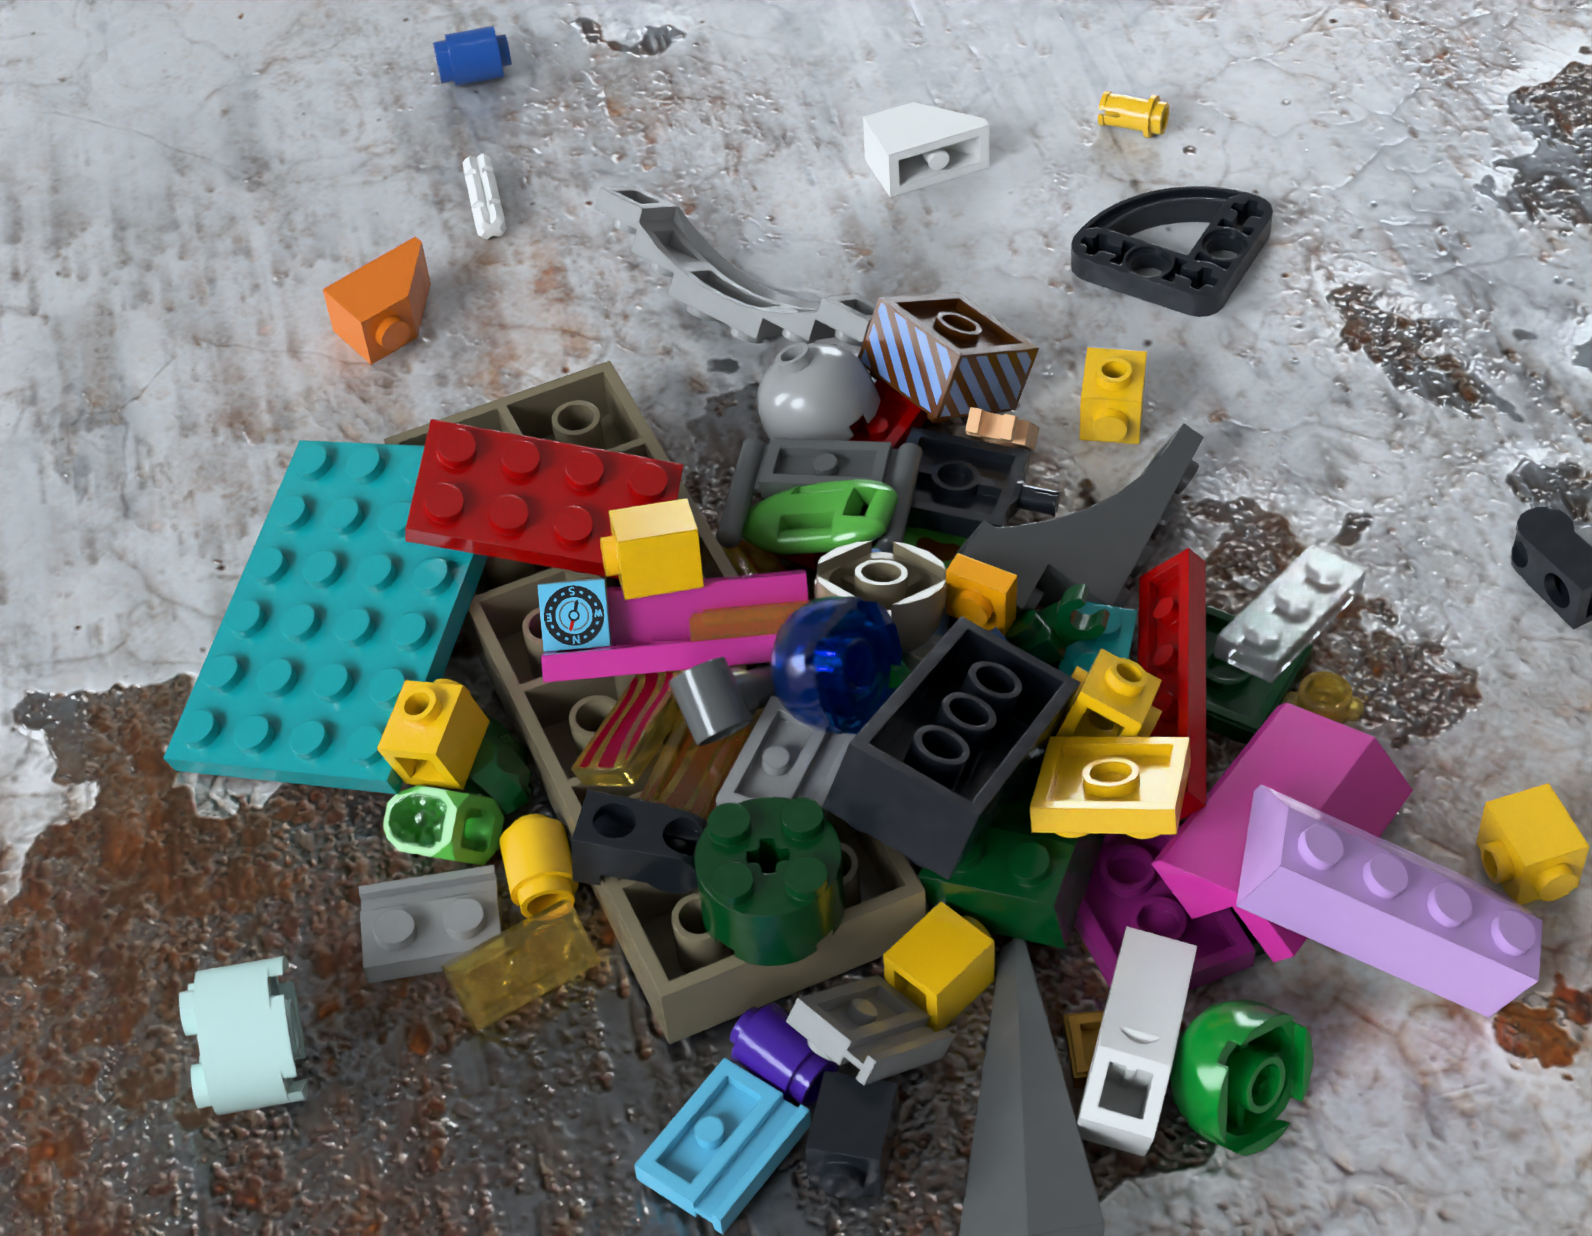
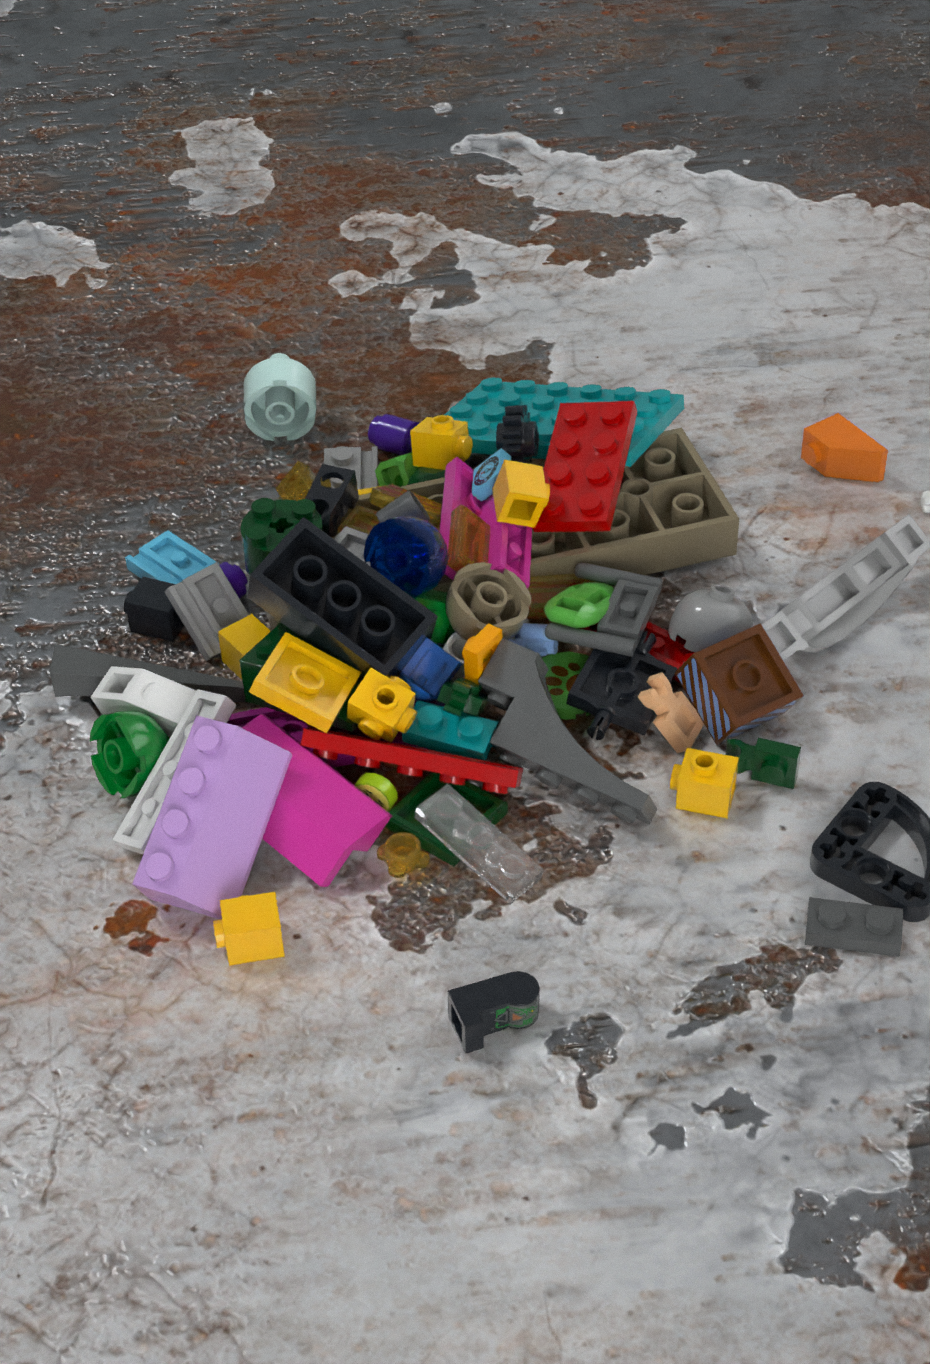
camera: 95 degrees right, 5 degrees down
none -> white plate [113,689,236,854]
none -> lime tile [355,773,398,812]
none -> dark purple brick [368,414,419,456]
none -> black gear [496,405,539,464]
none -> dark green plate [725,737,801,789]
none -> dark grey plate [805,897,903,957]

